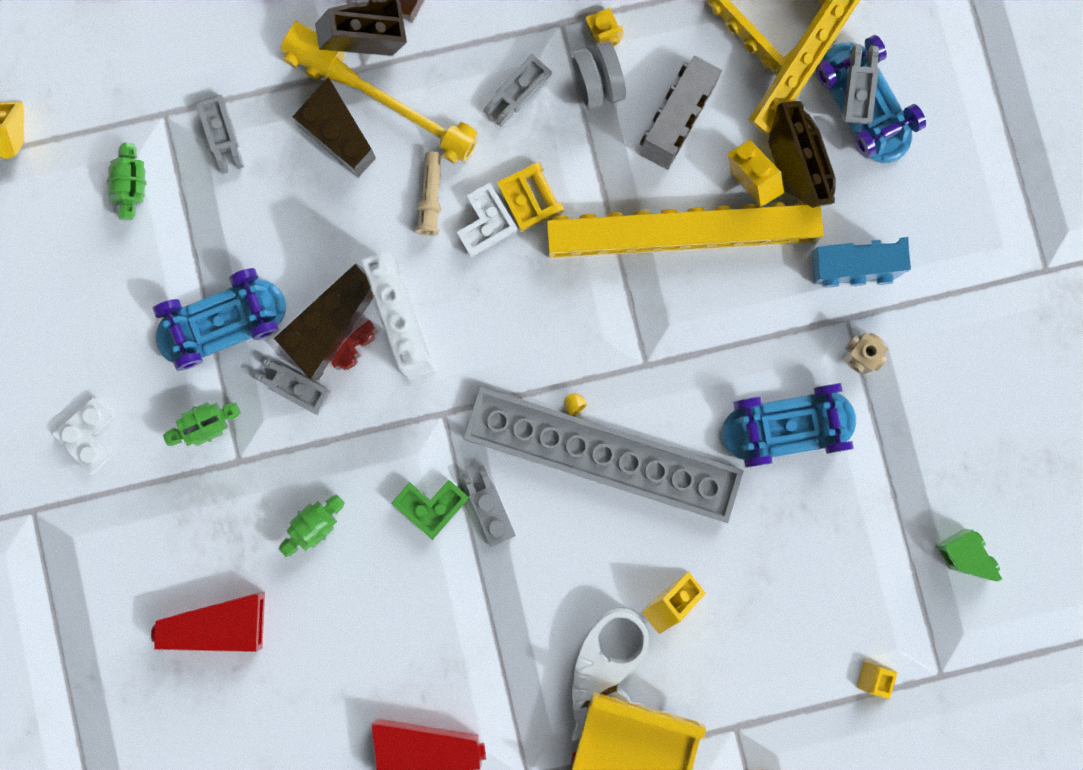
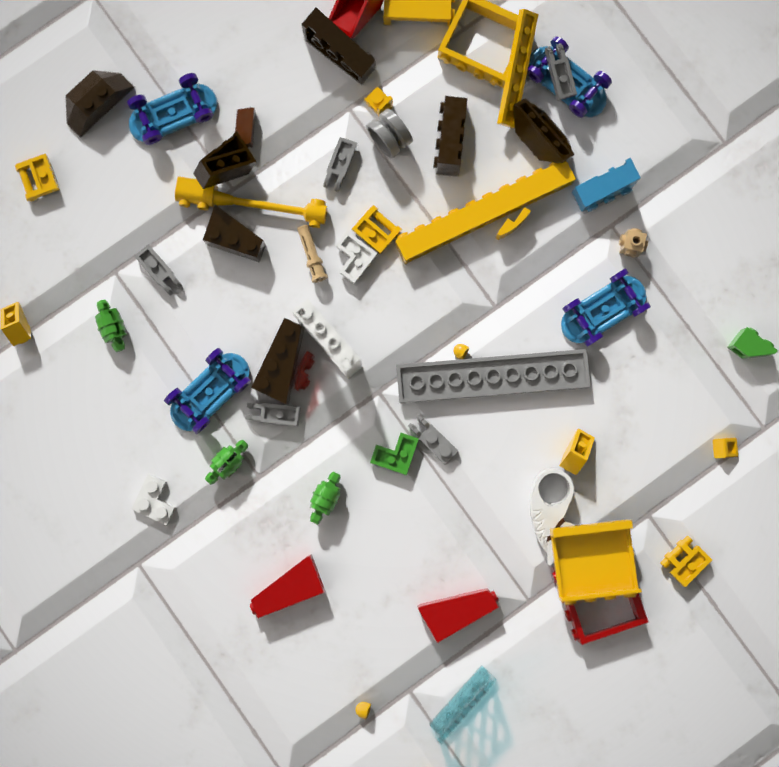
camera: 20 degrees left, 0 degrees up
yellow brick [727,140,784,207] -> none
none -> yellow slope [495,207,531,240]

